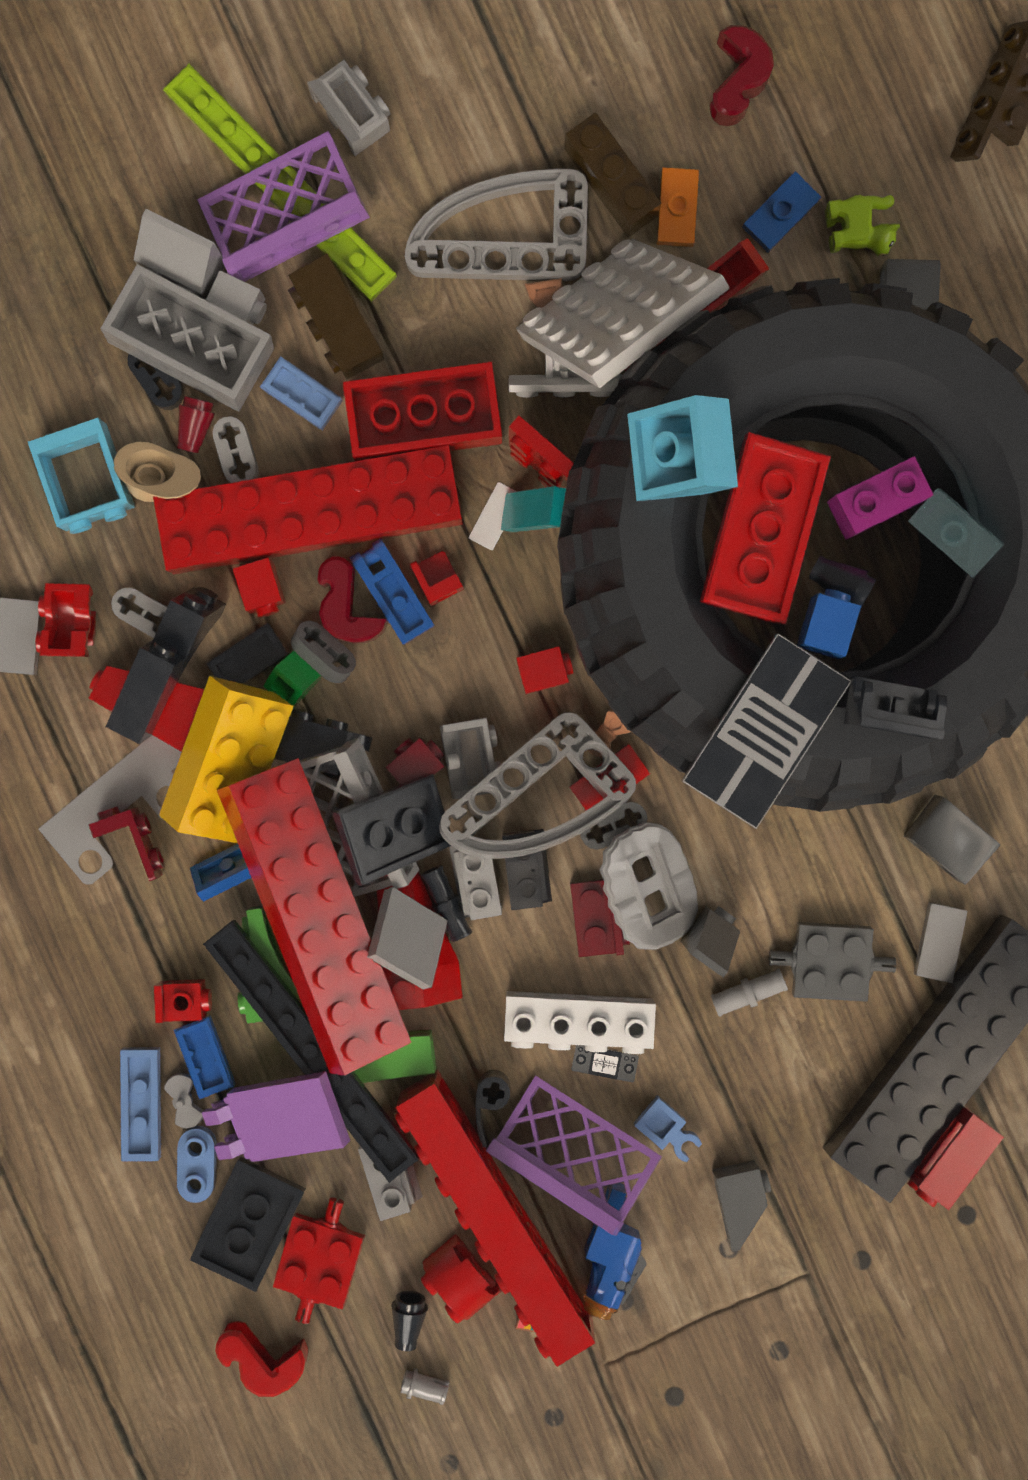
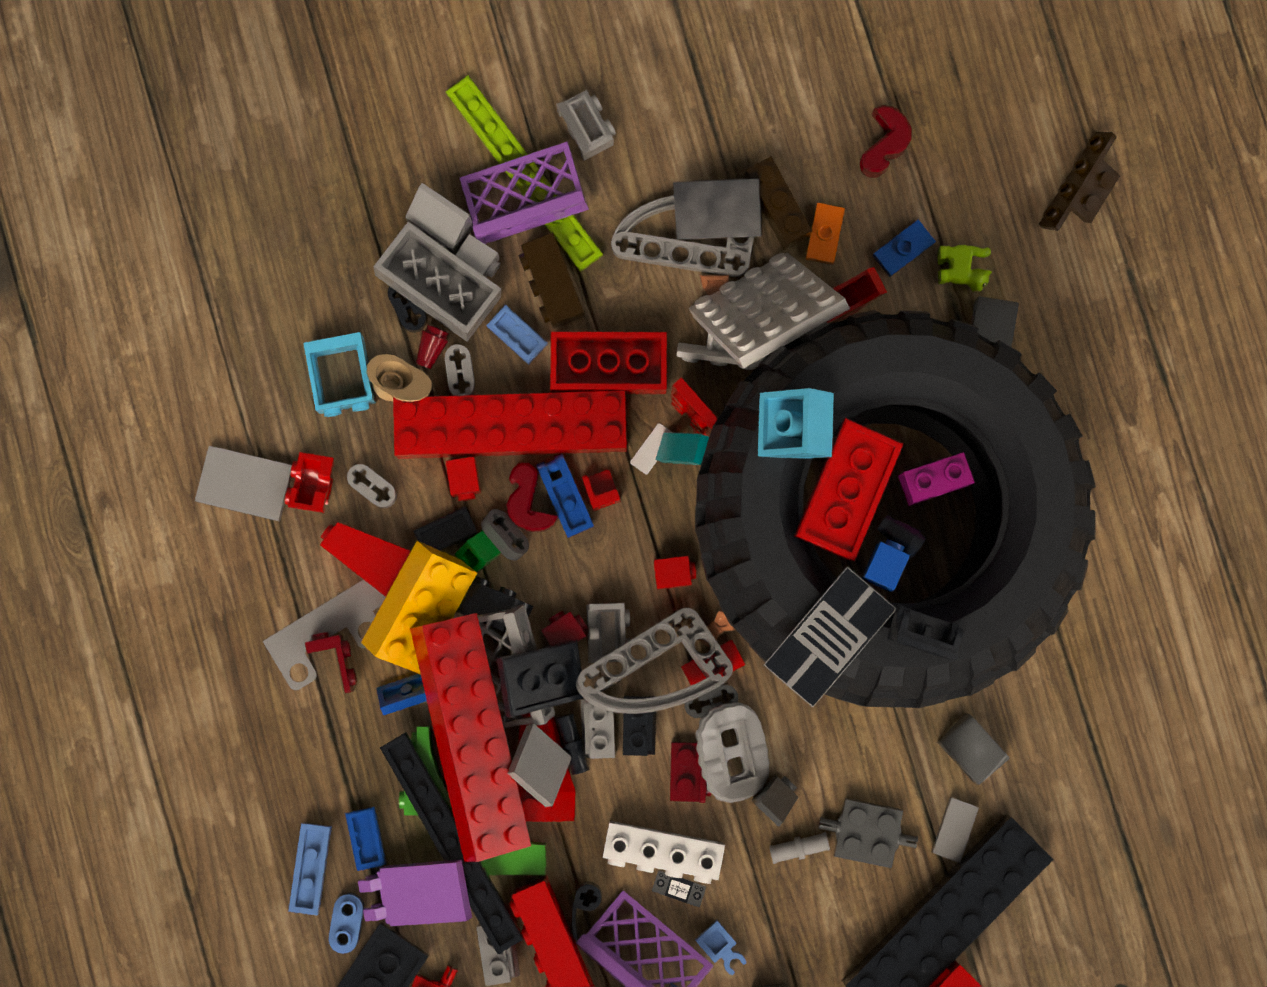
camera: 10 degrees right, 5 degrees down
black arch [105,587,226,744] -> none
red brick [154,979,212,1023] -> none
light grey piece [164,1073,204,1128] -> none
clear light blue plate [908,488,1005,578] -> none
none -> black tile [673,177,763,240]

